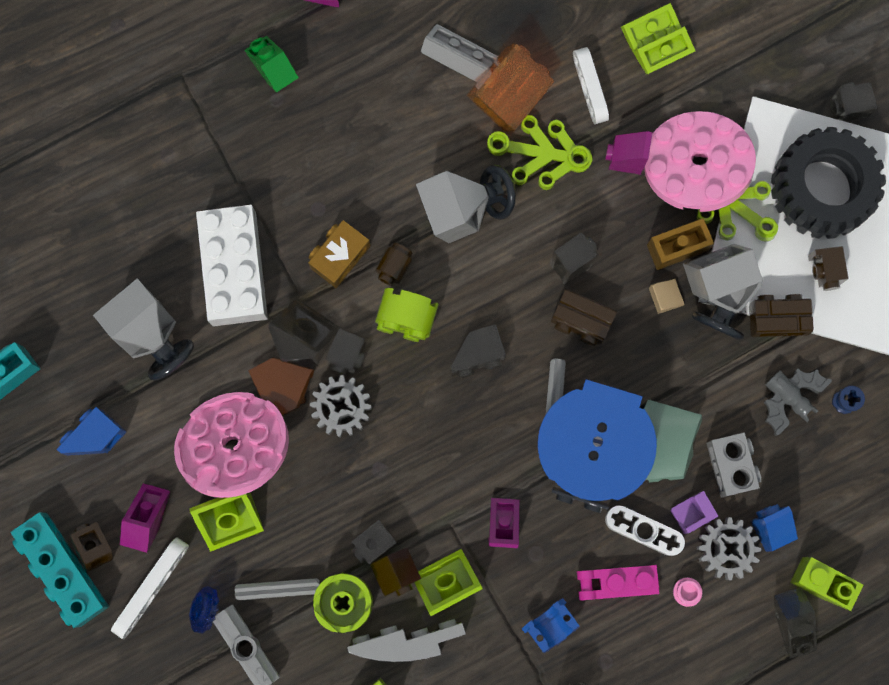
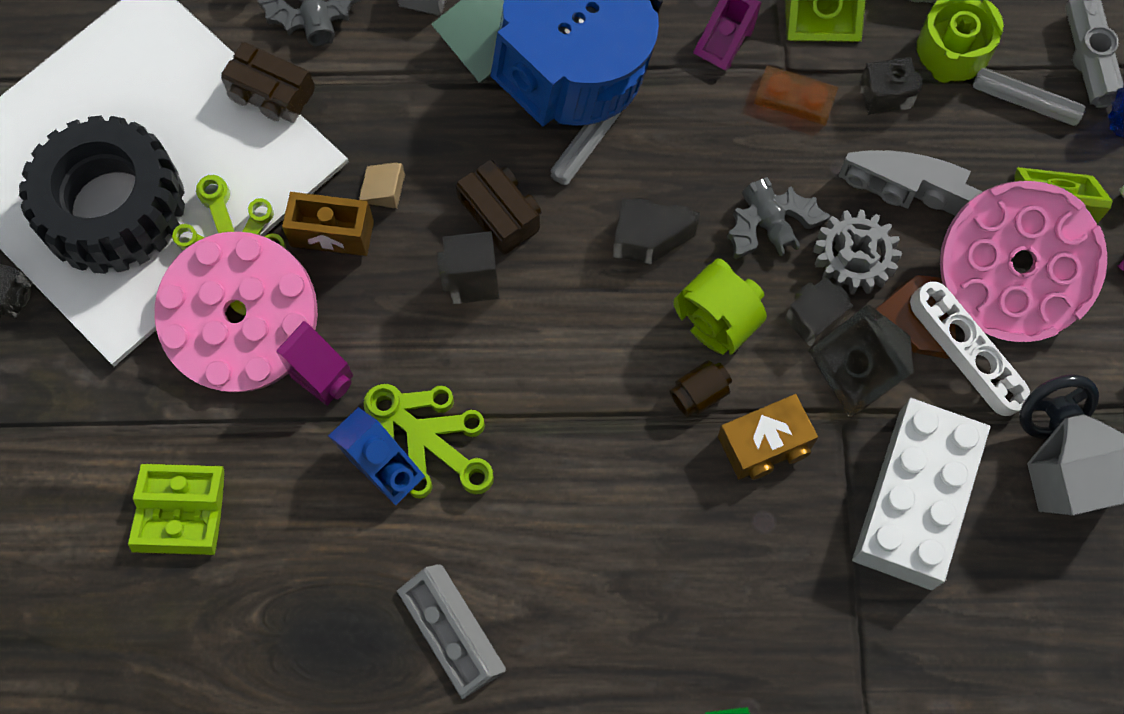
camera: 150 degrees left, 10 degrees down
dark brown brick [370,547,421,597] -> none
light grey piece [416,165,516,243] -> none
clear orange brick [467,44,555,132] -> none
white beam [573,47,609,124] -> none
light grey piece [683,244,763,340] -> none
dark brown brick [808,246,849,291] -> none
none -> blue slope [328,407,425,505]
none -> dark grey animal [726,177,830,259]
none -> clear orange plate [754,65,838,125]
none -> light grey slope [838,150,982,216]
none -> white beam [910,282,1030,416]

